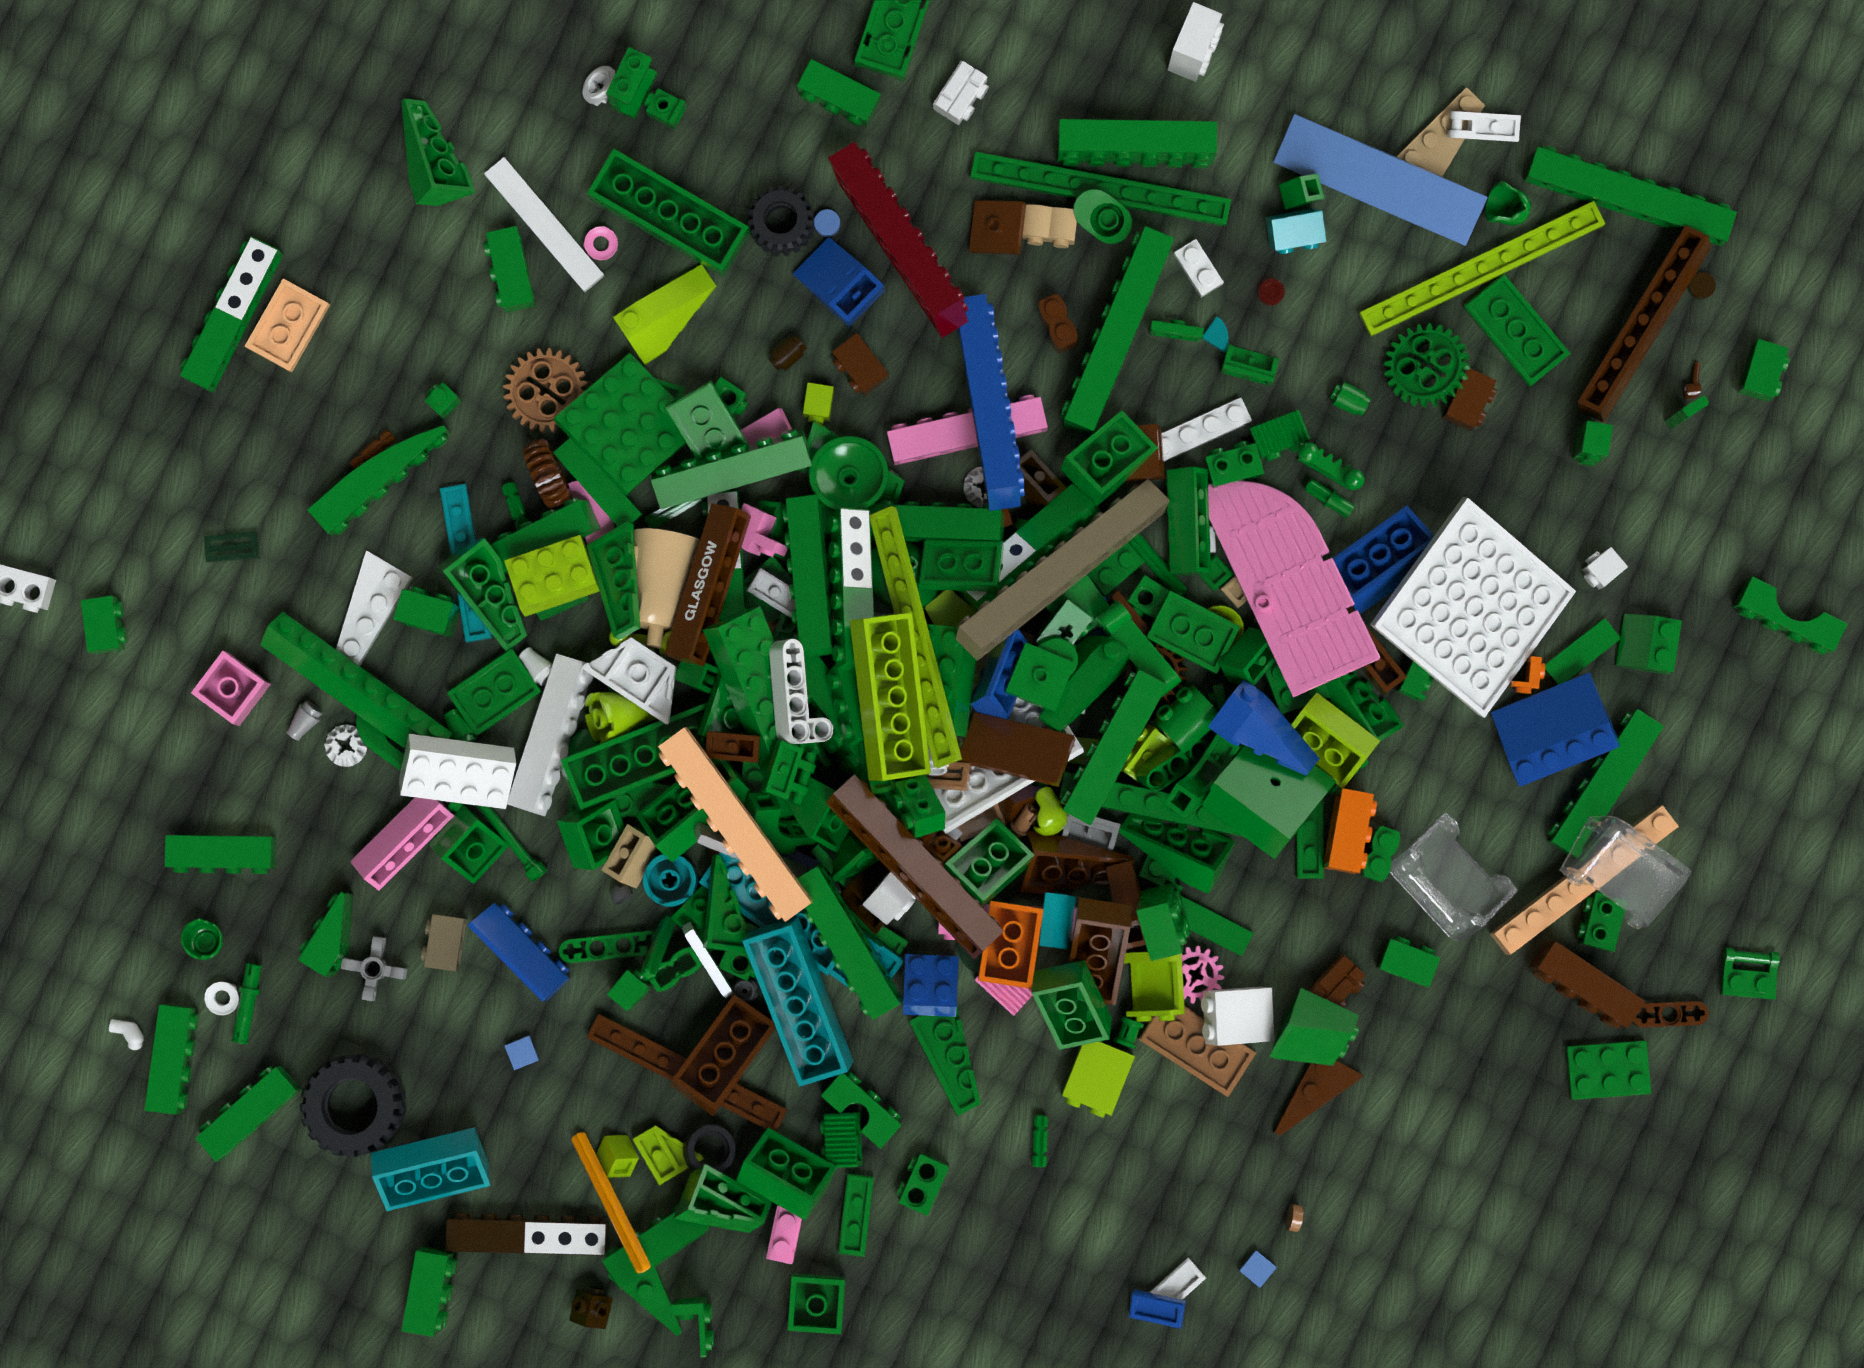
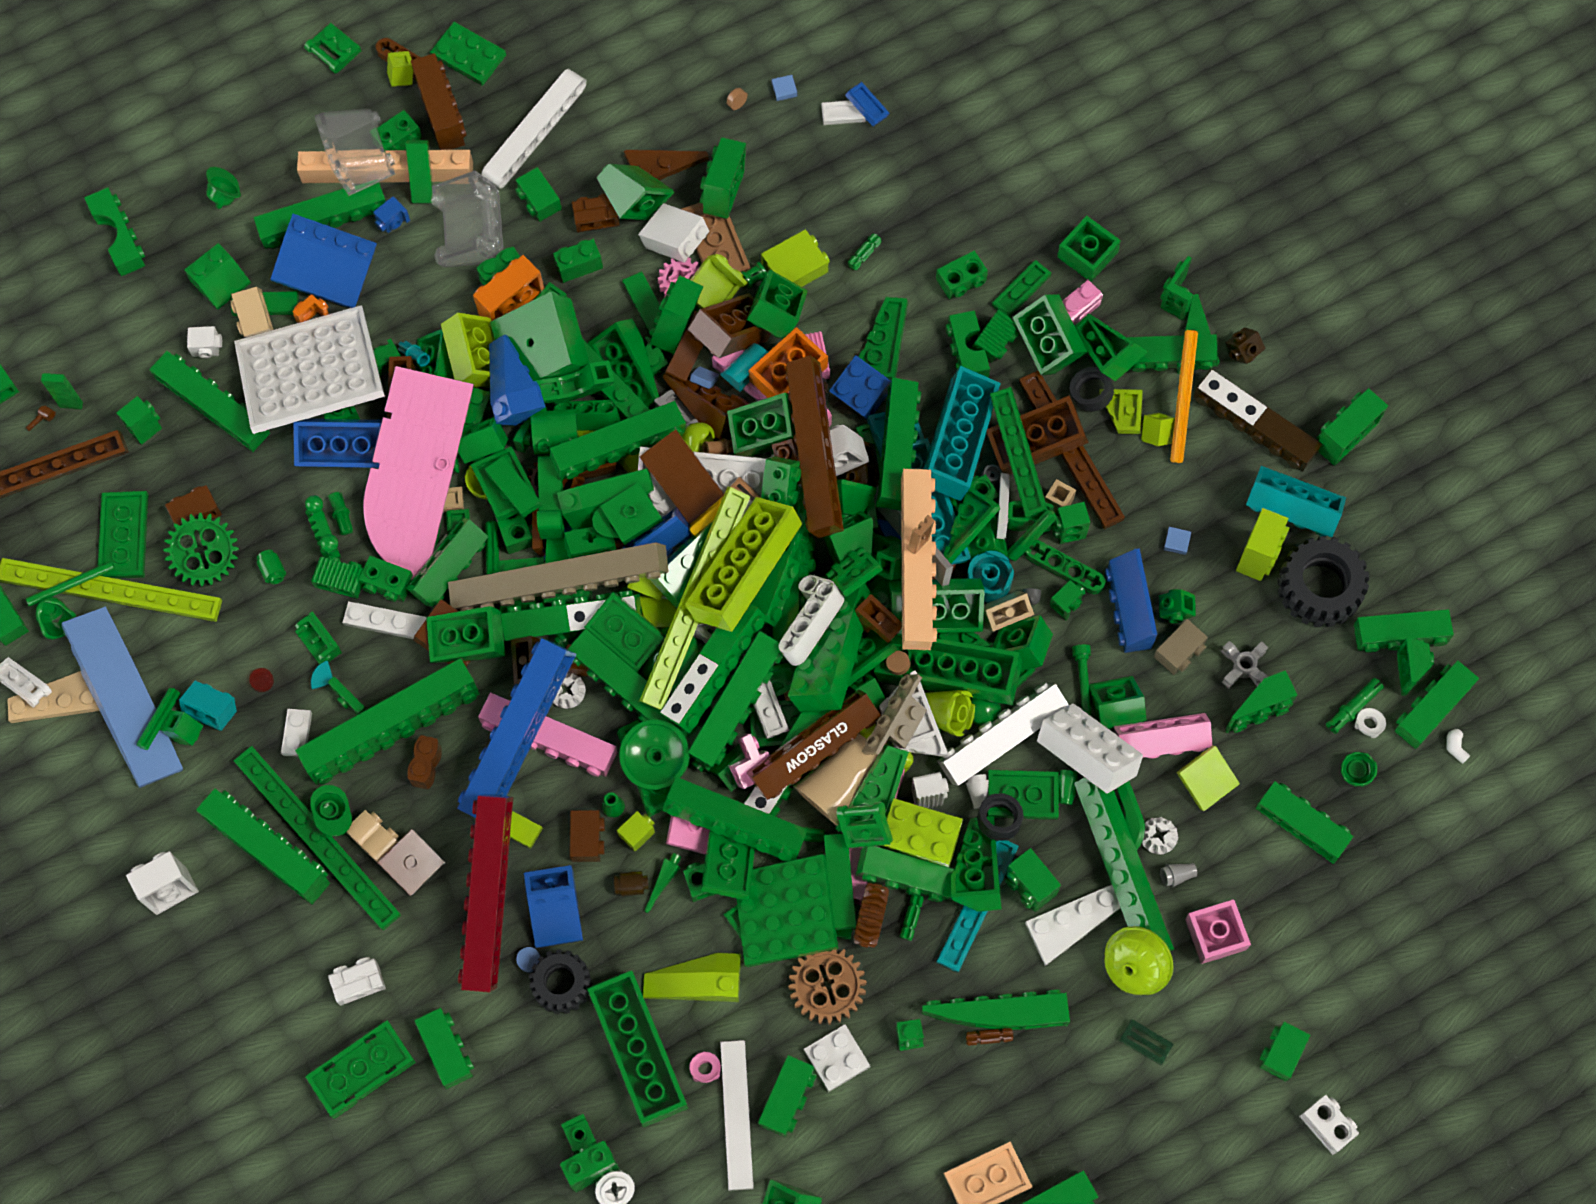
camera: 145 degrees left, 15 degrees down
none -> green bar [26,561,115,606]
none -> green axle [137,688,180,750]
none -> green brick [149,351,270,452]
none -> green piece [206,167,241,209]
none -> tan brick [230,287,274,337]
none -> blue brick [373,197,410,233]
none -> lime panel [387,51,413,86]
none -> teal axle [398,341,430,366]
none -> green tile [406,140,434,203]
none -> white beam [482,69,587,189]
none -> green tile [485,457,542,518]
none -> lime tile [510,811,543,849]
none -> green brick [553,239,603,283]
none -> green cone [602,792,625,817]
none -> green piece [645,853,681,913]
none -> medium blue tile [690,366,719,389]
none -> yellow tile [690,497,723,536]
none -> green brick [700,137,746,219]
none -> white plate [804,1025,870,1092]
none -> green plate [836,802,893,848]
none -> dark tan bracket [862,674,927,755]
none -> medium nougat tile [886,651,910,675]
none -> medium nougat tile [908,515,934,554]
none -> white brick [911,772,949,808]
none -> black tyre [977,793,1024,841]
none -> green tile [990,387,1048,518]
none -> tan brick [1045,479,1076,514]
none -> green brick [1049,580,1086,621]
none -> lime hat [1105,926,1173,995]
none -> green brick [1159,589,1196,624]
none -> lime tile [1176,745,1240,811]
none -> lime brick [1236,508,1290,581]
none -> green slope [1397,638,1434,696]

